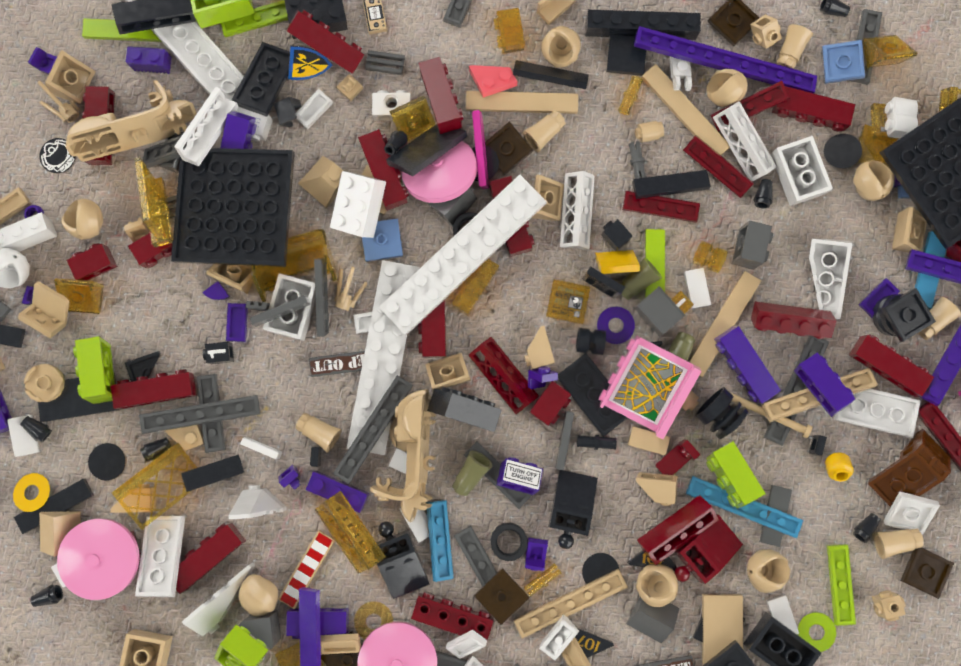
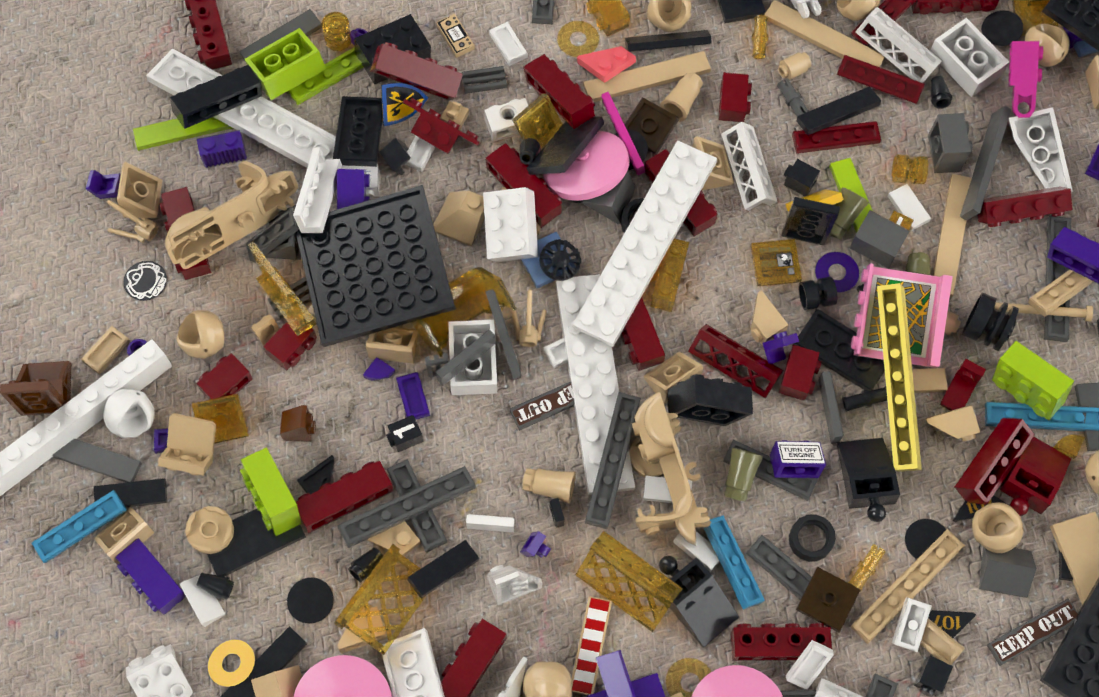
camera: 20 degrees left, 15 degrees down
dark purple brick [305,471,370,513] -> none
dark purple bracket [525,538,548,571] -> none
dark purple brick [714,326,781,404] -> none
none -> reddish brown slope [280,405,316,442]
none -> dark red bracket [402,97,482,154]
none -> white tile [489,22,528,66]
none -> black wheel [539,239,581,281]
none -> clear yellow piece [557,21,599,57]
none -> dark red brick [718,72,752,122]
none -> light yellow brick [877,283,922,472]
none -> dark grey tile [960,106,1011,220]
none -> dark pink brick [1008,41,1043,118]
none -> clear yellow tile [1053,435,1085,459]

